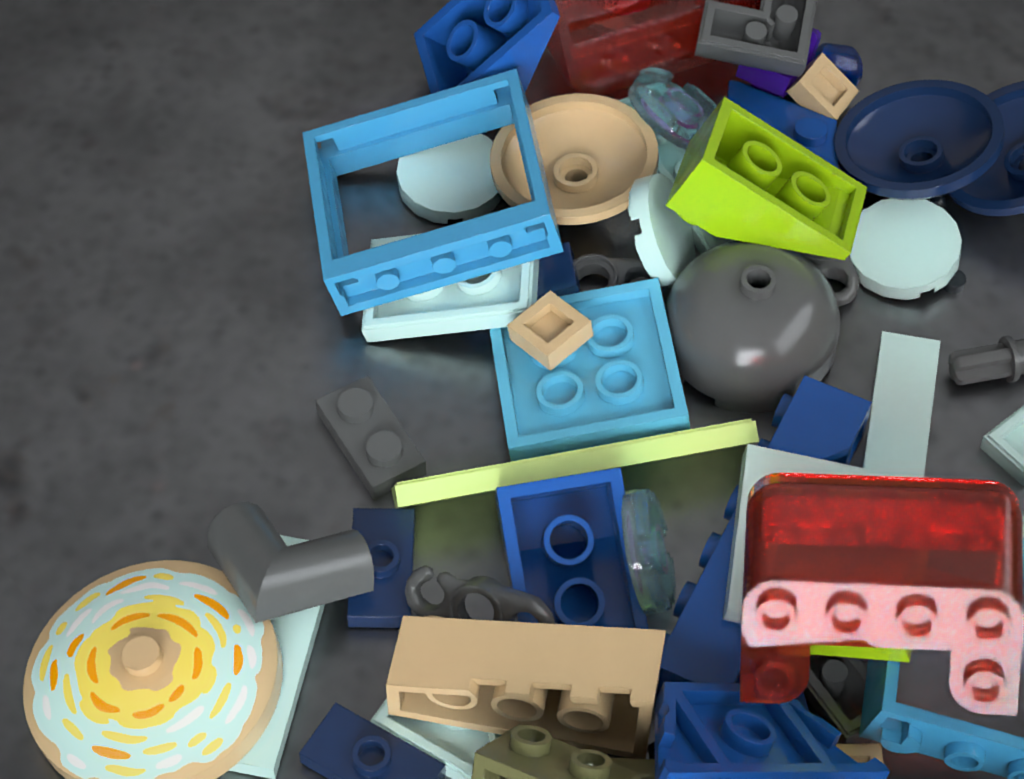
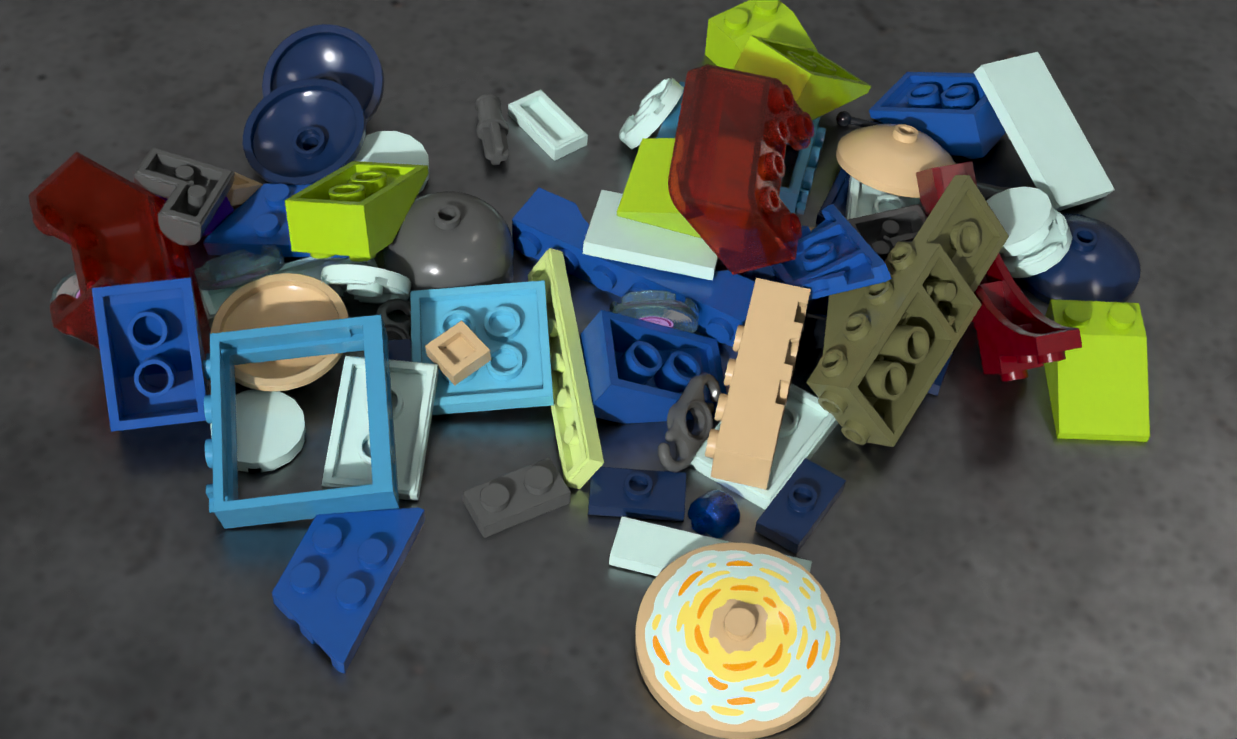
camera: 90 degrees left, 5 degrees down
dark grey brick [207,502,374,623] -> none
light aqua tile [862,331,940,486] -> none
none -> blue wing [272,507,425,673]
none -> clear blue piece [688,490,740,538]

